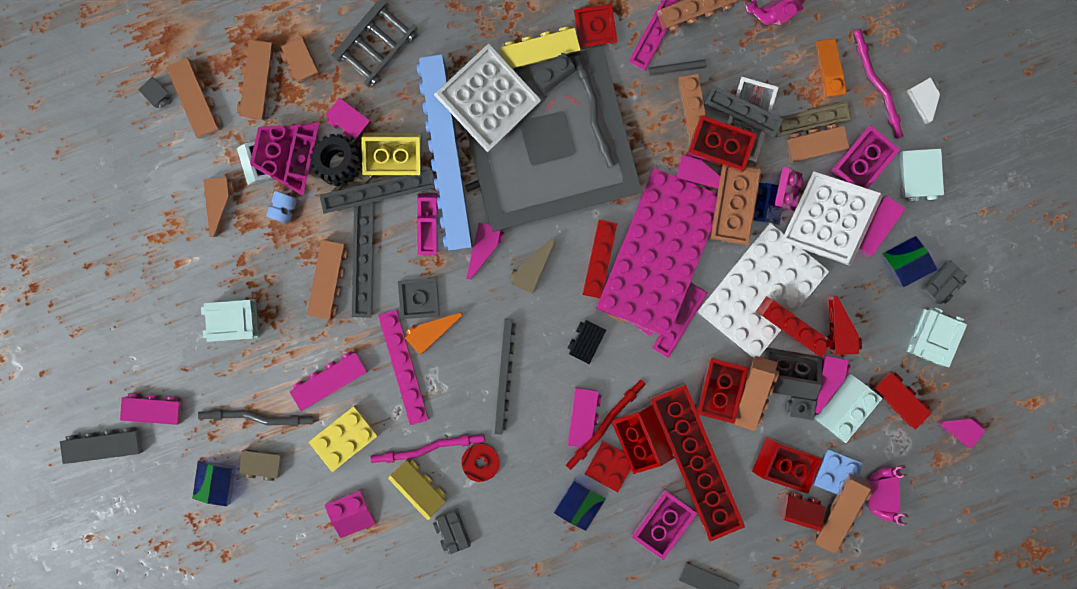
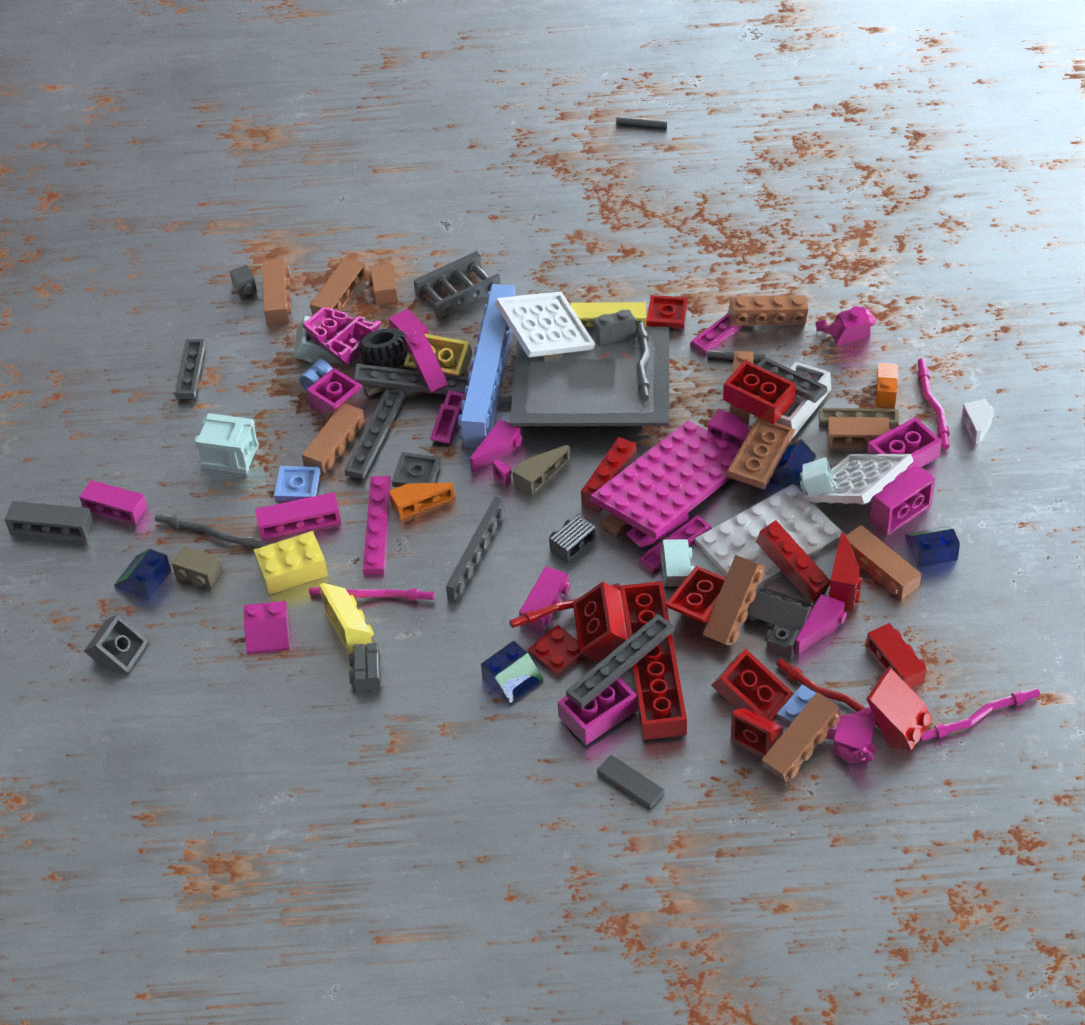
camera: 20 degrees right, 40 degrees down
nougat slope [204,177,234,237] -> none
red plate [461,443,500,482] -> none
dark pink plate [775,167,803,211] -> none
light aqua slope [814,373,883,443] -> none
light aqua brick [899,149,944,201] -> none
light aqua container [906,307,967,368] -> none
dark grey brick [921,260,967,304] -> none
dark pink slope [938,417,986,449] -> none
none -> dark grey slope [84,614,149,674]
none -> dark grey plate [175,339,206,399]
none -> light blue plate [274,466,320,501]
none -> dark pink slope [307,368,362,414]
none -> dark pink slope [405,331,449,394]
none -> dark pink plate [492,458,512,487]
none -> dark grey plate [566,614,674,708]
none -> light aqua brick [660,540,694,586]
none -> red bar [776,658,880,729]
none -> light aqua brick [800,457,833,498]
none -> nougat brick [846,525,921,600]
none -> slope [866,668,932,751]
none -> dark pink bar [920,688,1040,742]

